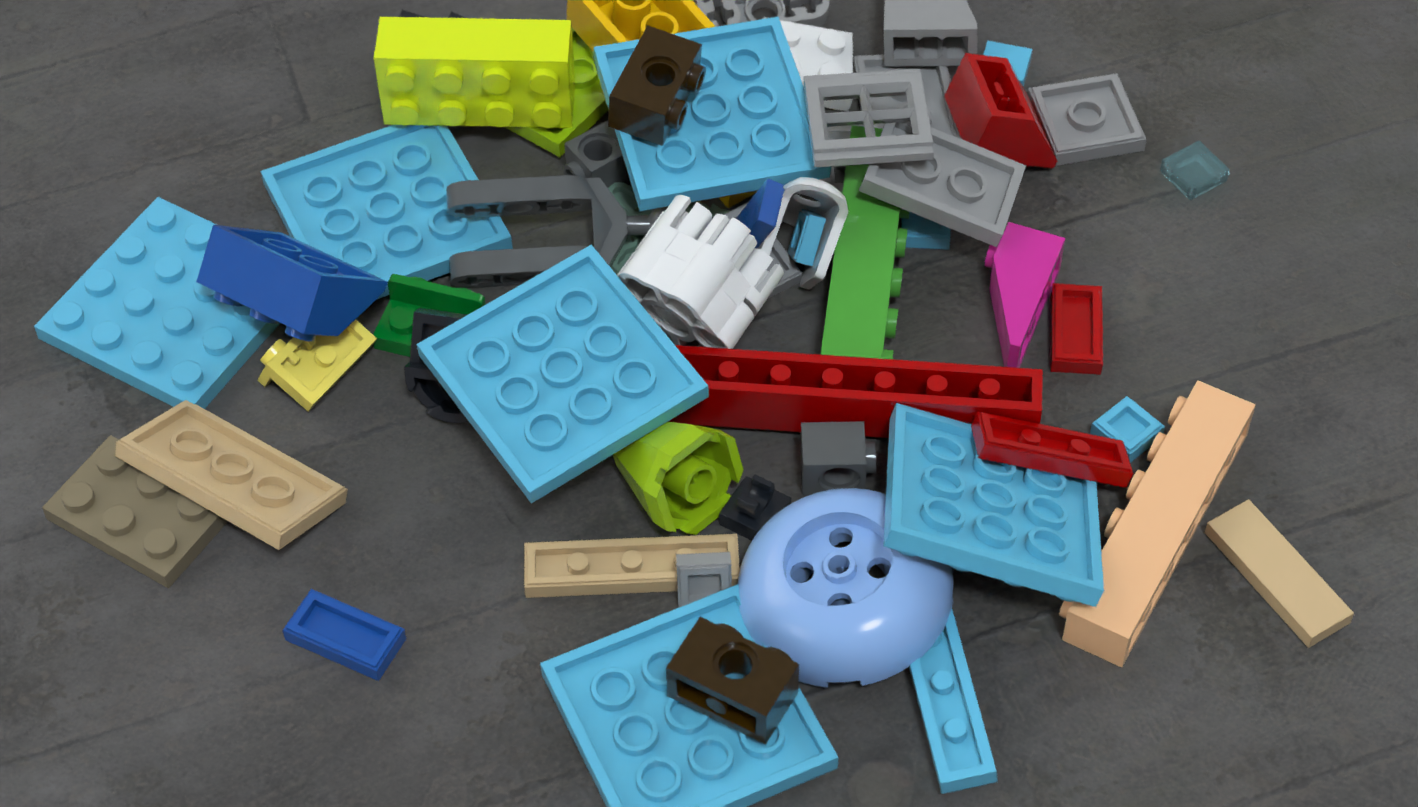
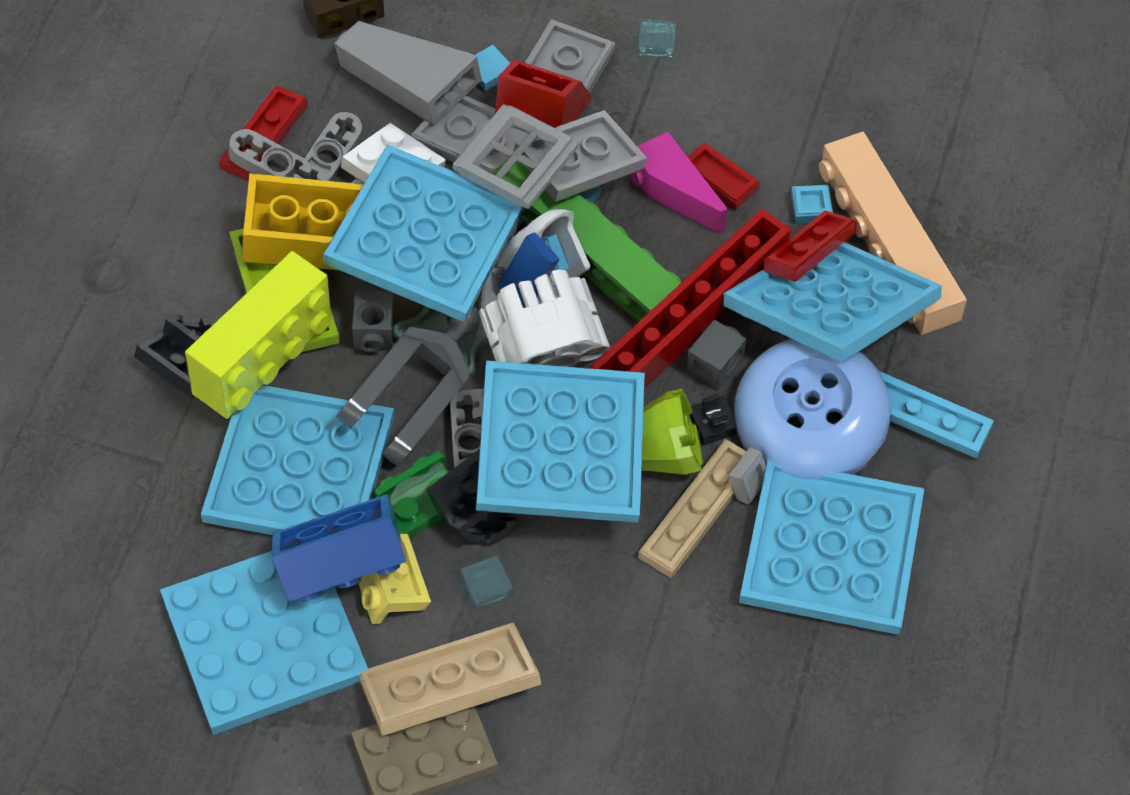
camera: 55 degrees left, 5 degrees up
blue tile [283,589,406,681] -> none
dark brown brick [608,25,706,146] -> none
dark brown brick [666,617,799,745] -> none
tan tile [1205,499,1354,648] -> none
none -> clear light blue tile [460,555,513,609]

